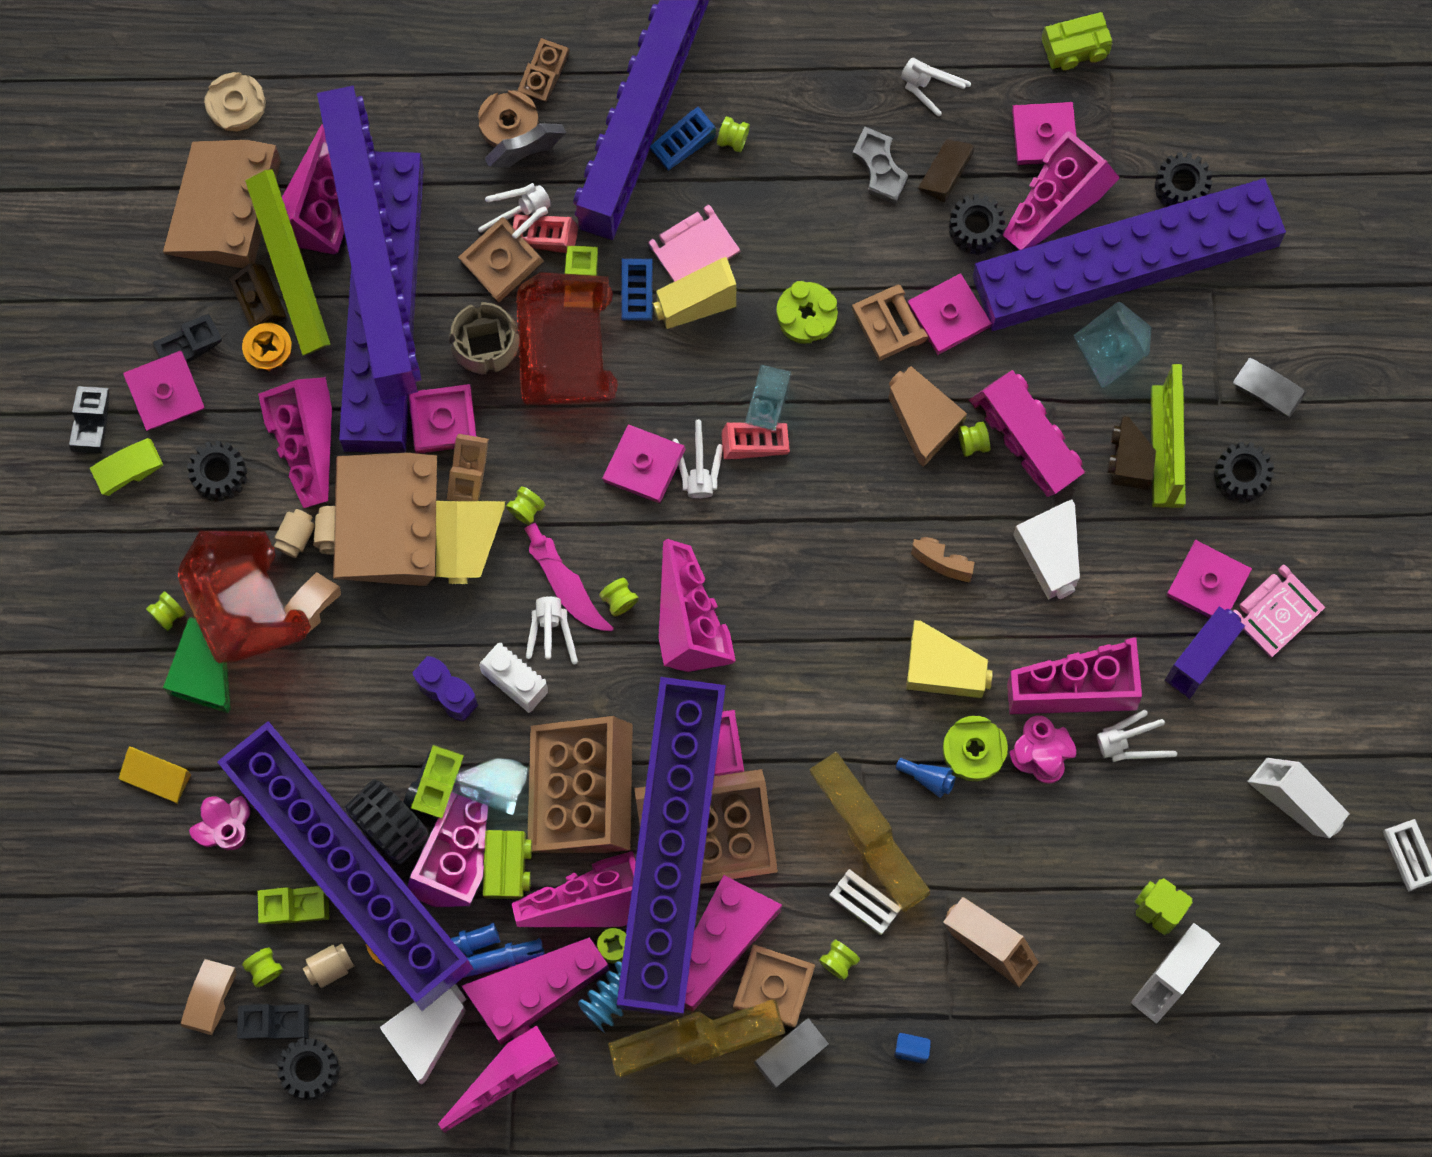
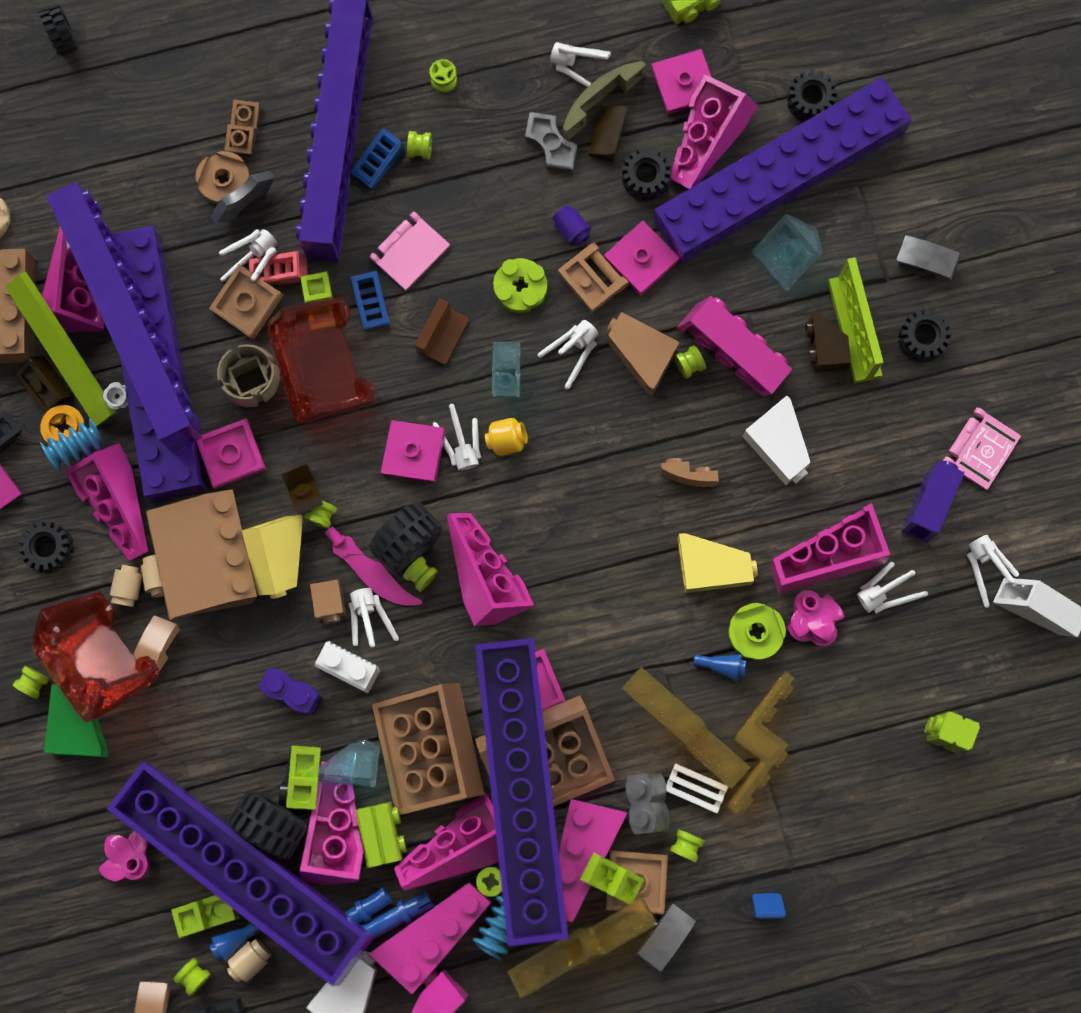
camera: 10 degrees left, 5 degrees up
yellow slope [119,746,191,804] -> none
medium nougat slope [447,434,489,501] -> none
light yellow slope [653,257,736,329] -> none
coral slope [722,423,790,459] -> none
slope [943,897,1039,987] -> none
white slope [1131,923,1220,1024] -> none
dark pink plate [1166,540,1252,618] -> none
none -> dark azure piece [40,418,103,472]
none -> white plate [103,382,128,410]
none -> blue cone [209,923,261,963]
none -> dark brown slope [281,464,323,515]
none -> medium nougat brick [310,579,347,624]
none -> black tyre [368,502,443,575]
none -> reddish brown panel [415,298,469,365]
none -> lime wheel [430,59,457,93]
none -> yellow head [485,418,528,456]
none -> white plant [538,320,599,389]
none -> dark purple brick [552,205,591,246]
none -> olive slope [563,61,646,141]
none -> lime slope [581,853,645,905]
none -> flat silver brick [626,773,670,834]
none -> clear yellow bracket [725,671,795,814]
none -> white plant [967,535,1019,608]

